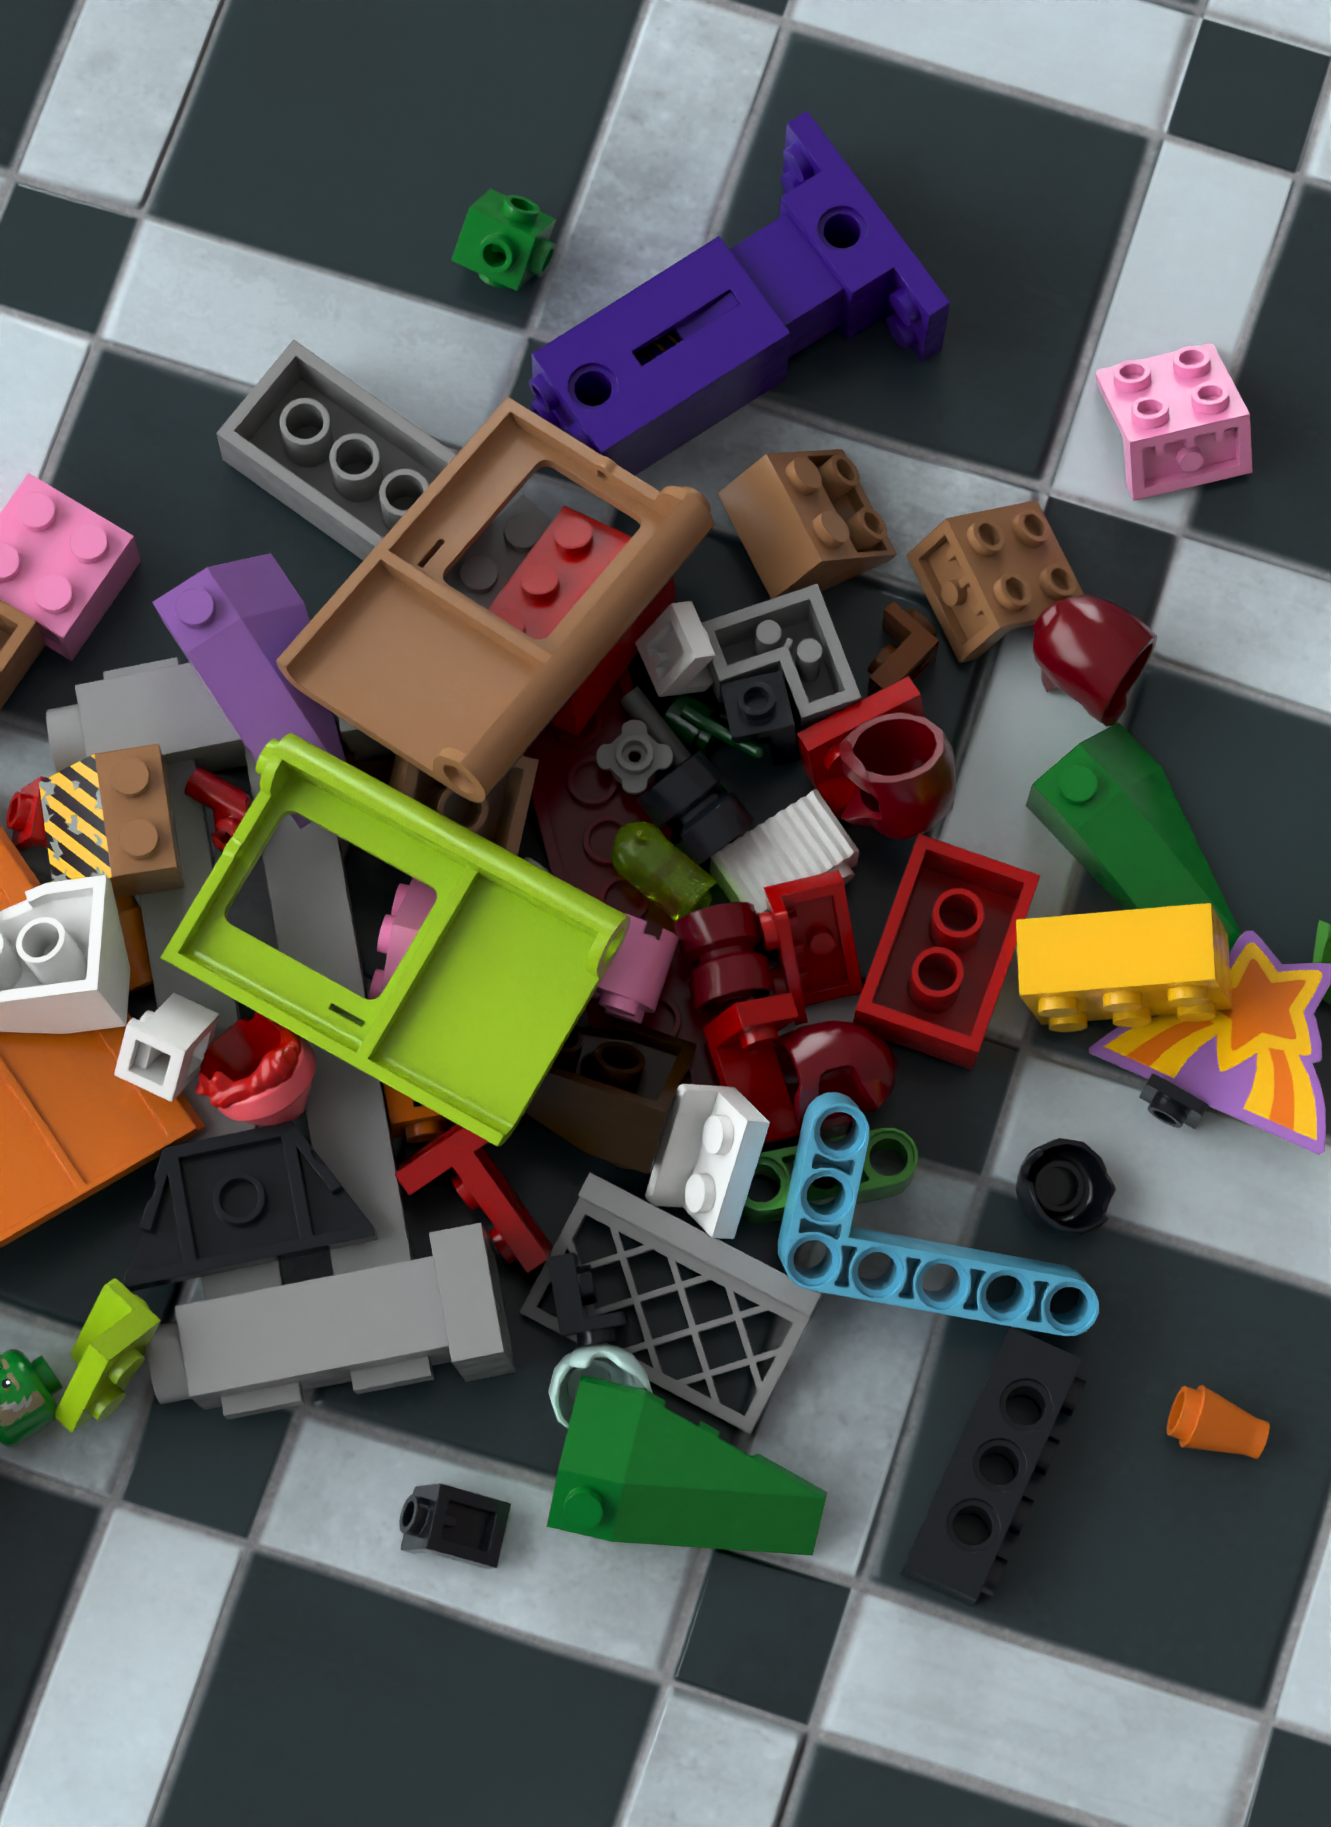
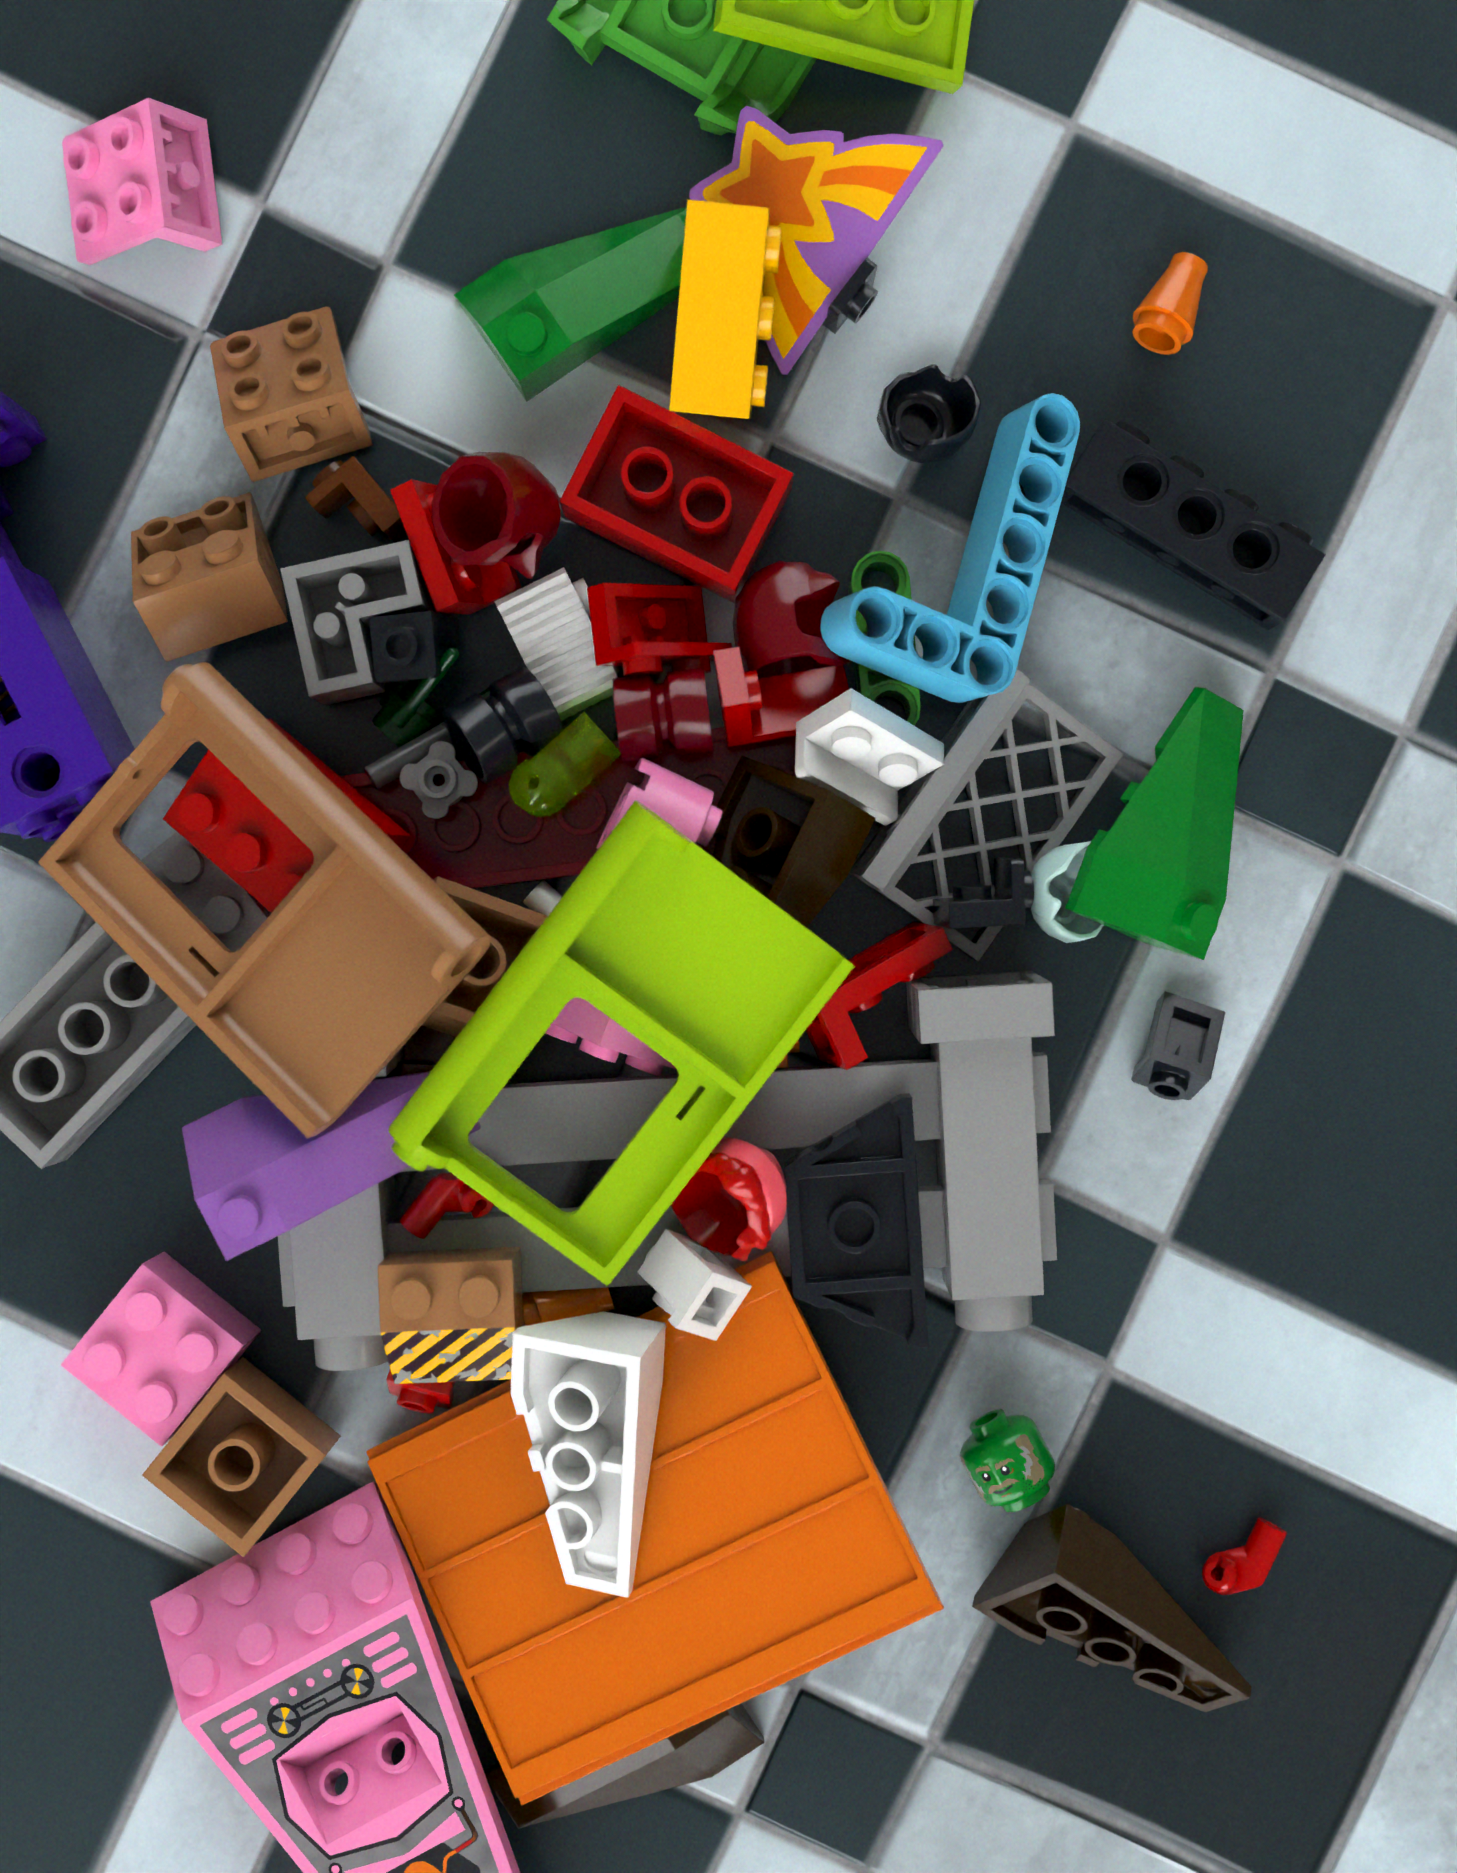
camera: 80 degrees left, 15 degrees up
lime bracket [55,1278,161,1433] -> none
white bracket [635,601,716,697] -> none
dark red piece [1032,594,1157,726] -> none

